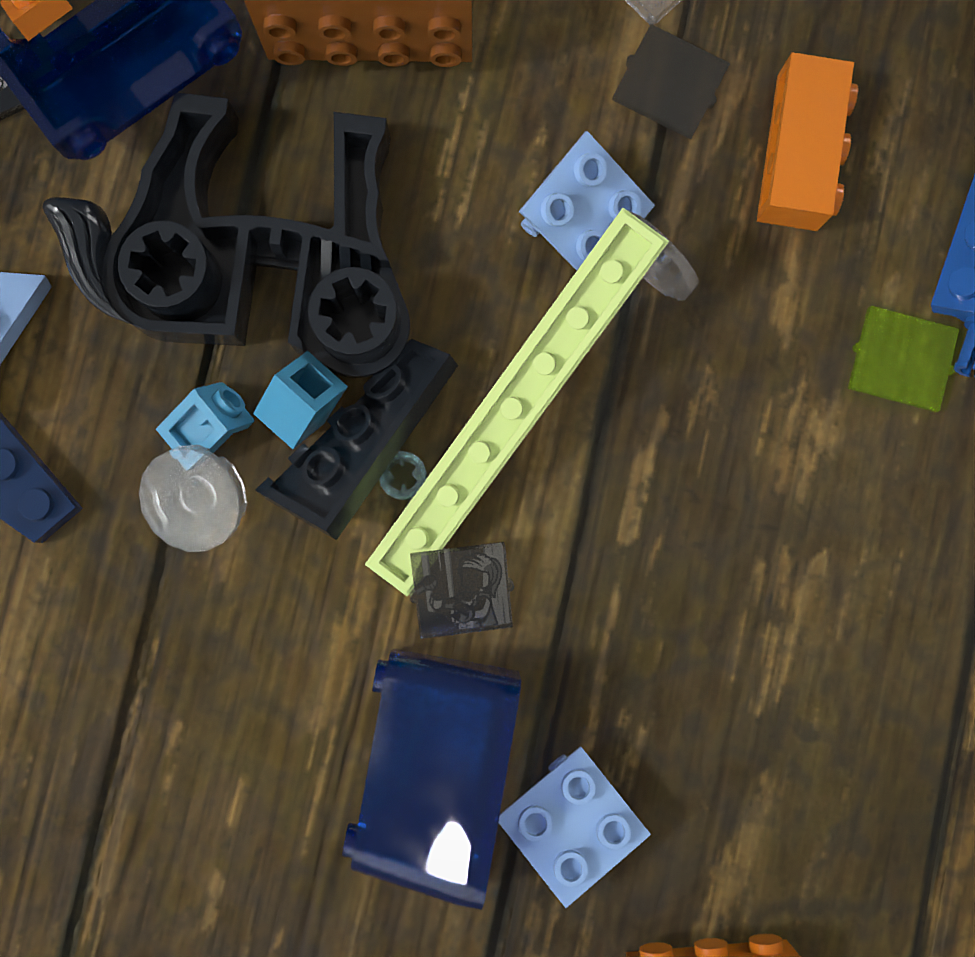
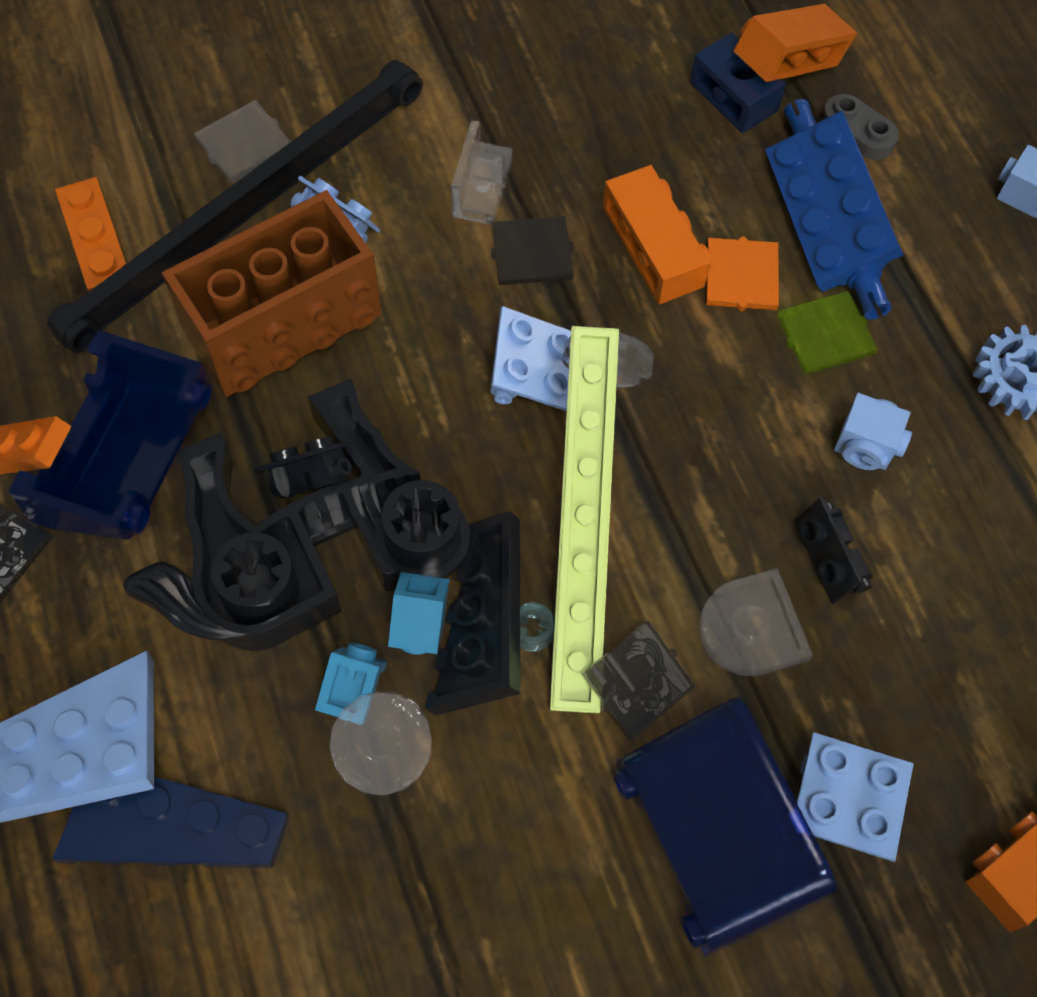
camera: 30 degrees left, 20 degrees down
none -> black hinge [254,435,354,499]
none -> clear tile [699,568,813,676]
none -> orange piece [706,236,779,311]
none -> black hinge [794,497,873,604]
none -> light blue brick [834,393,912,470]

